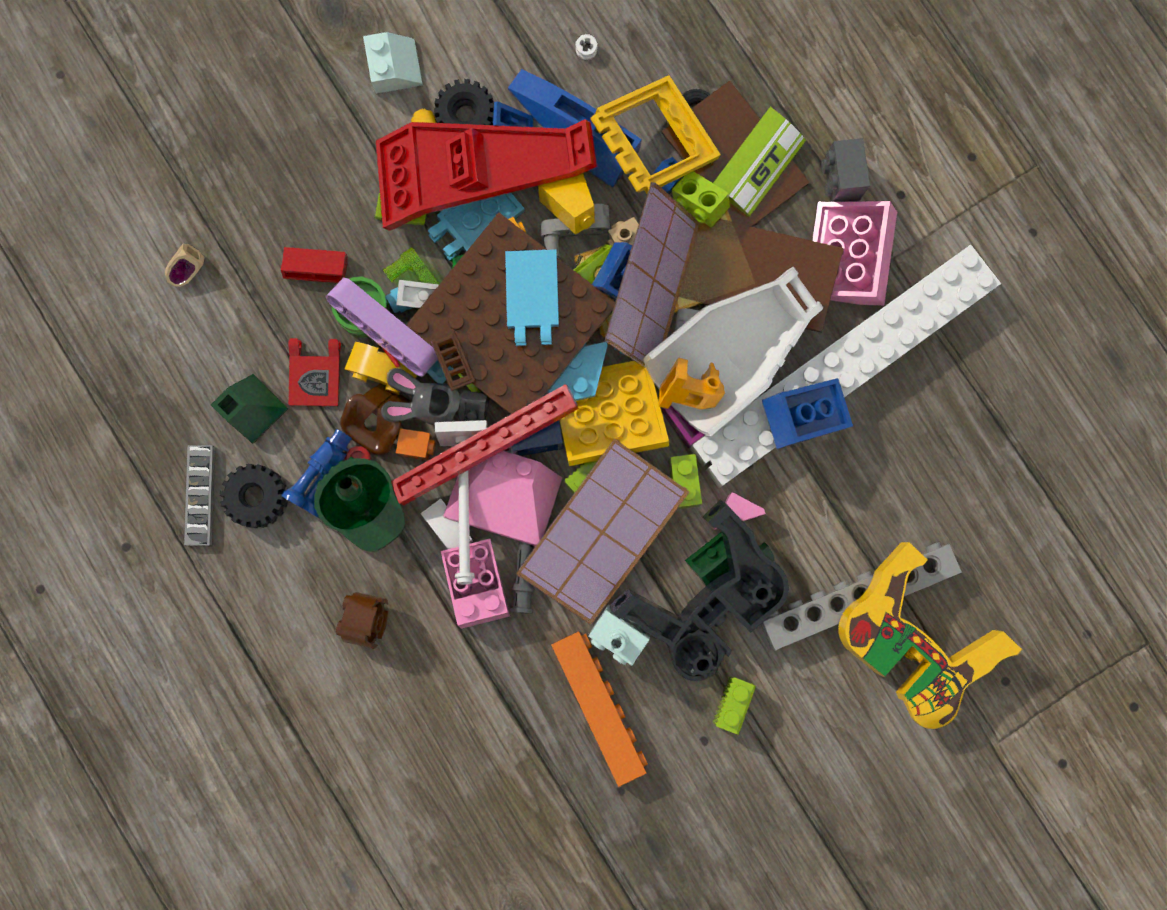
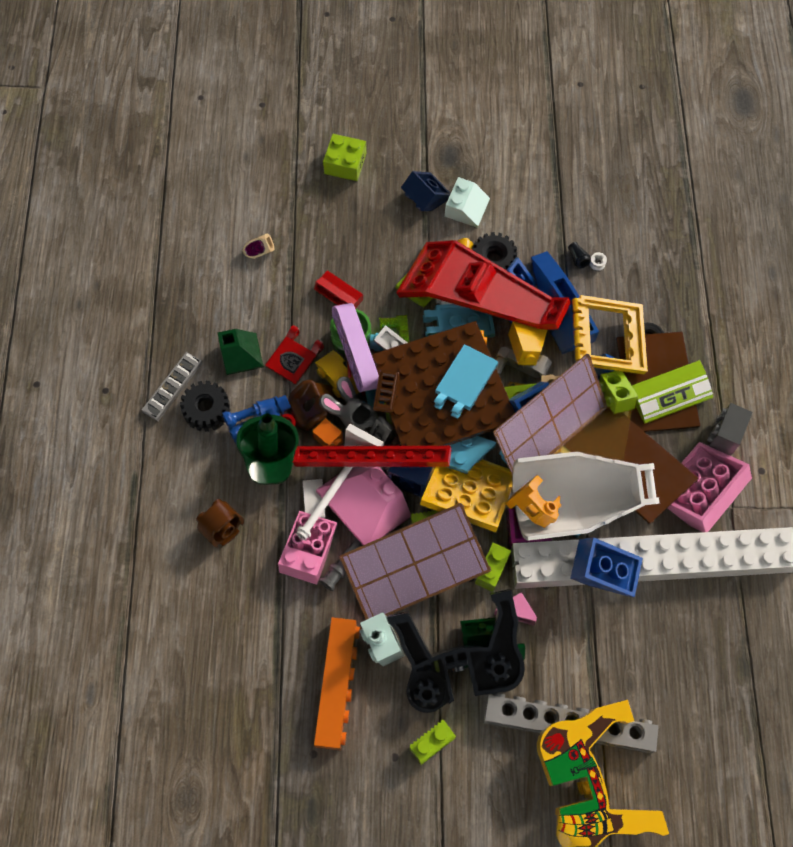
camera: 35 degrees right, 15 degrees down
none -> lime brick [323,134,367,181]
none -> dark blue slope [401,171,451,211]
none -> black cone [568,242,591,269]

